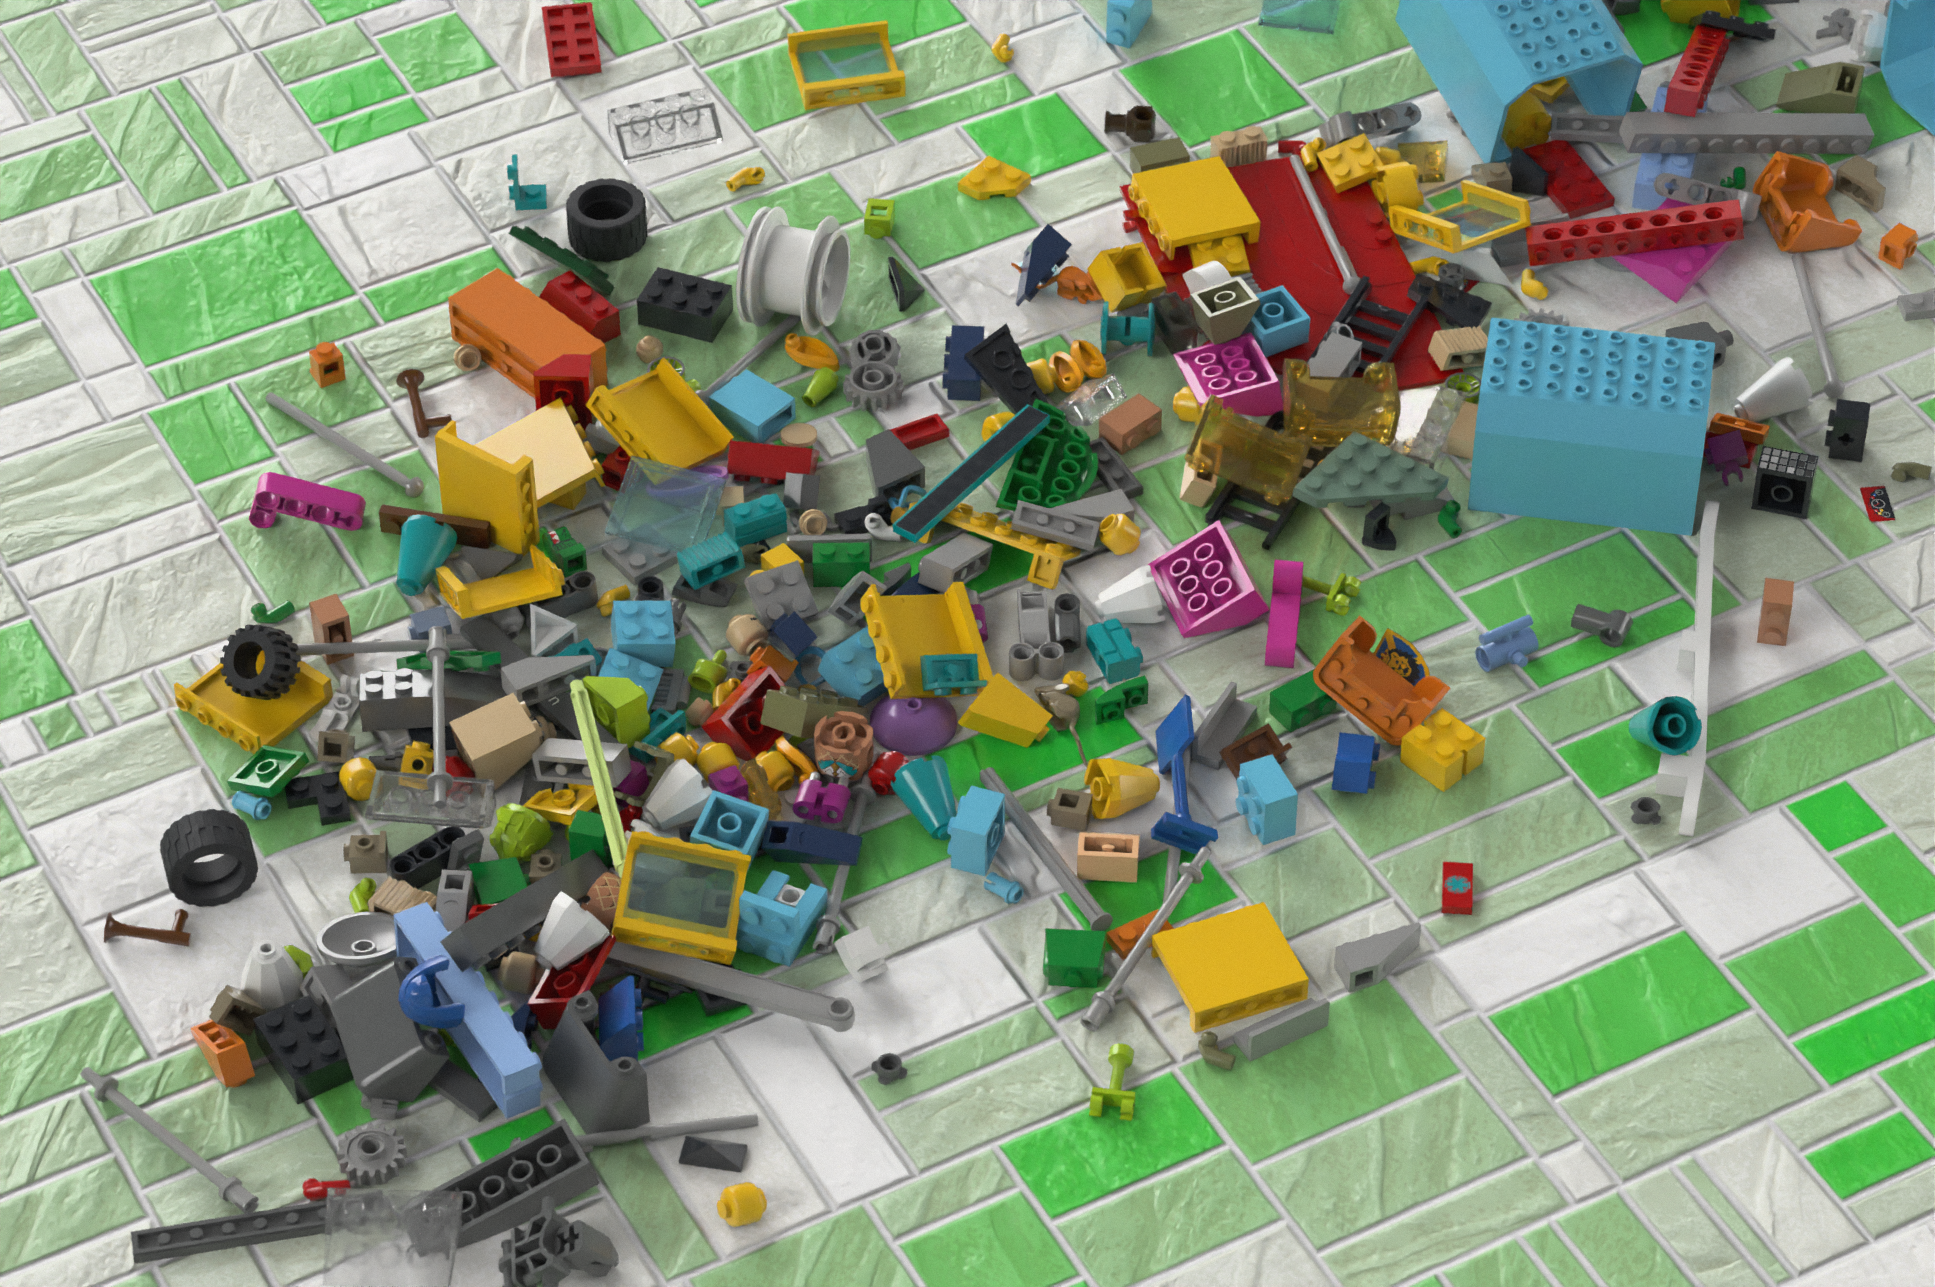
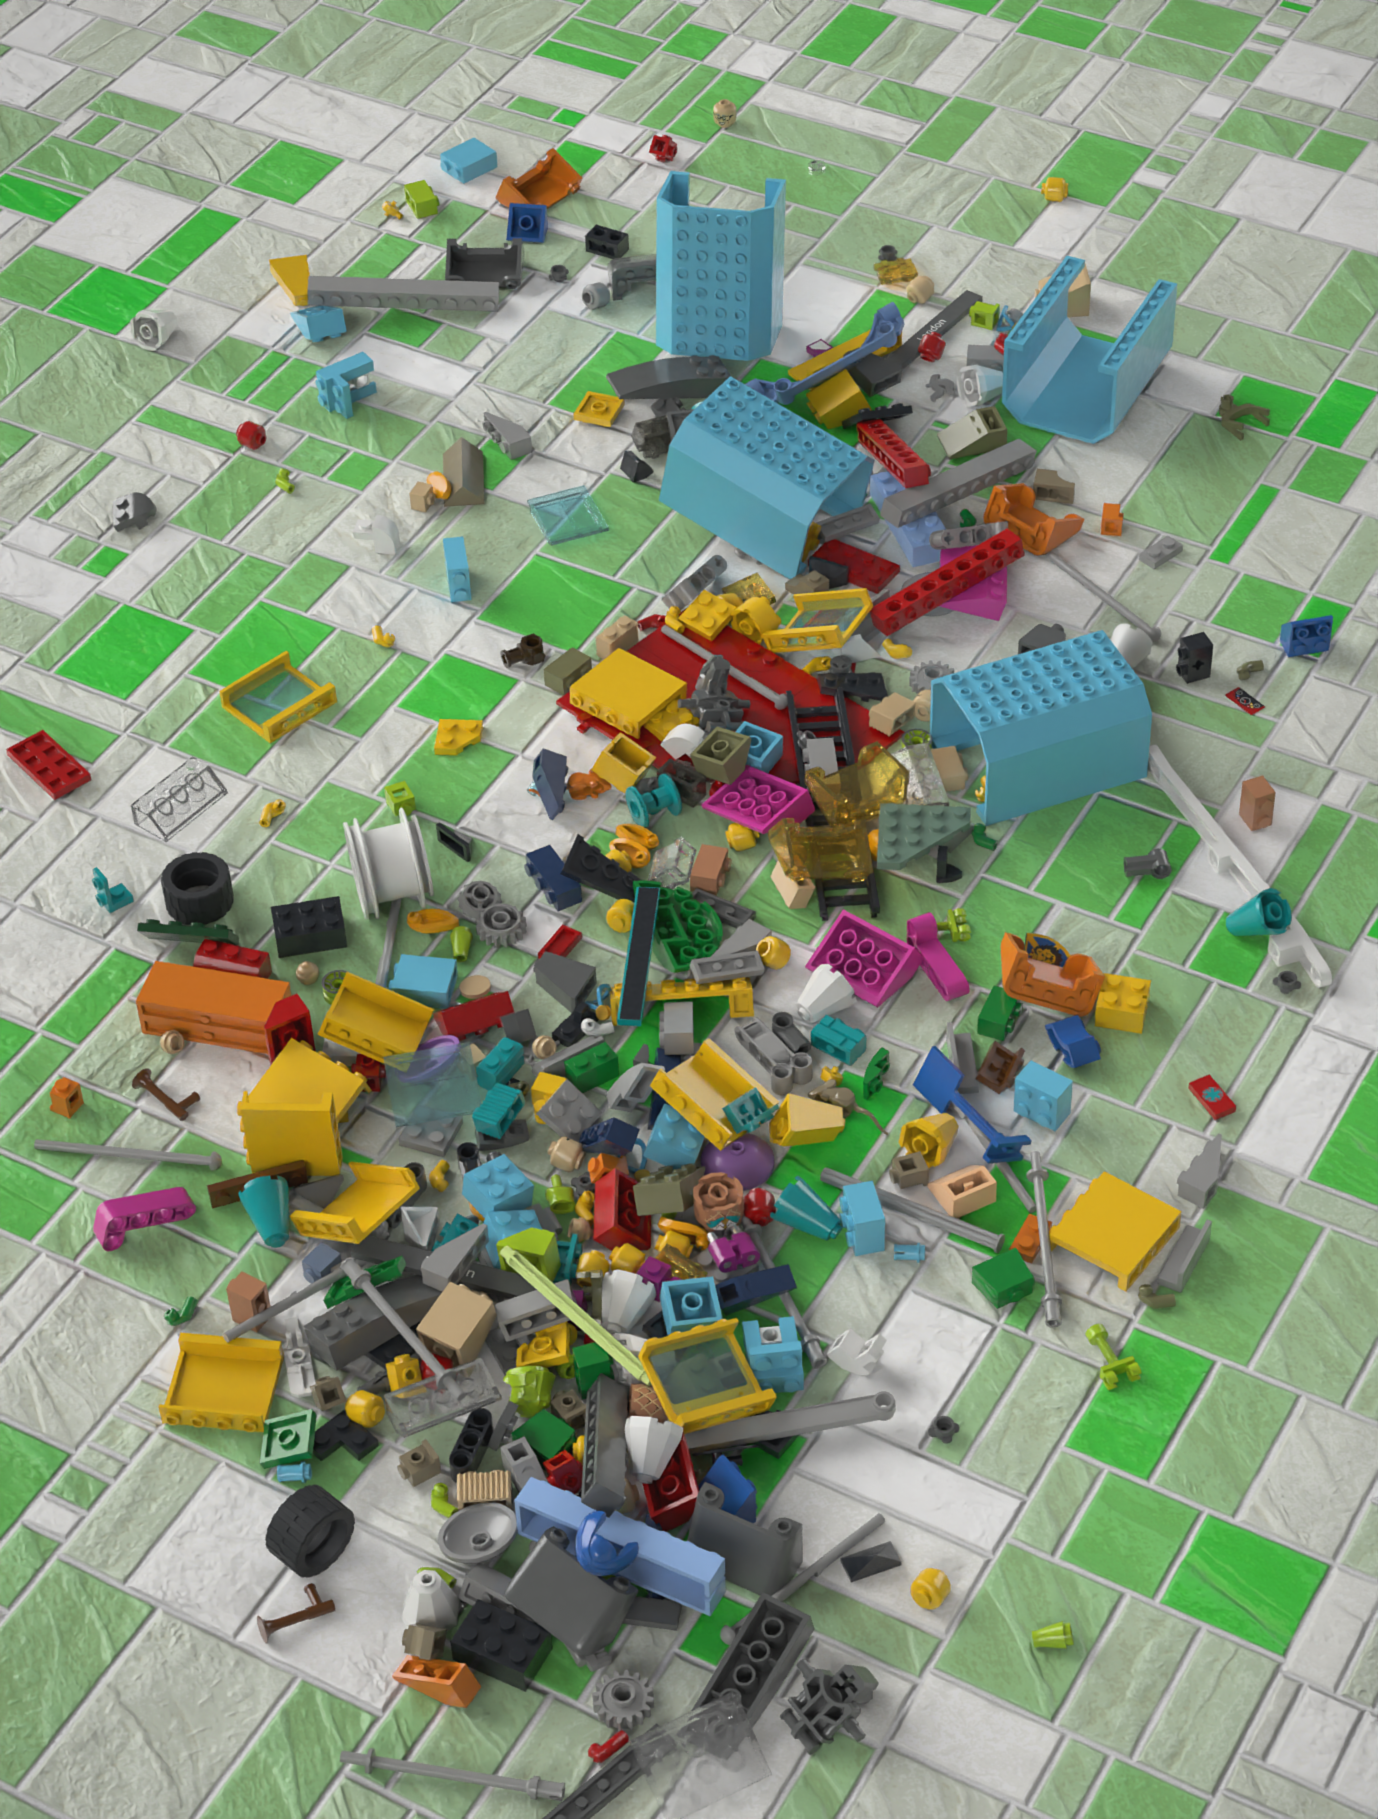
camera: 30 degrees left, 0 degrees up
black tyre [220,624,301,700] -> none
green leg [542,526,587,578] -> none
medium blue pin [1475,615,1539,672] -> none
black brick [1751,446,1819,519] -> none
none -> dark grey piece [678,655,751,732]

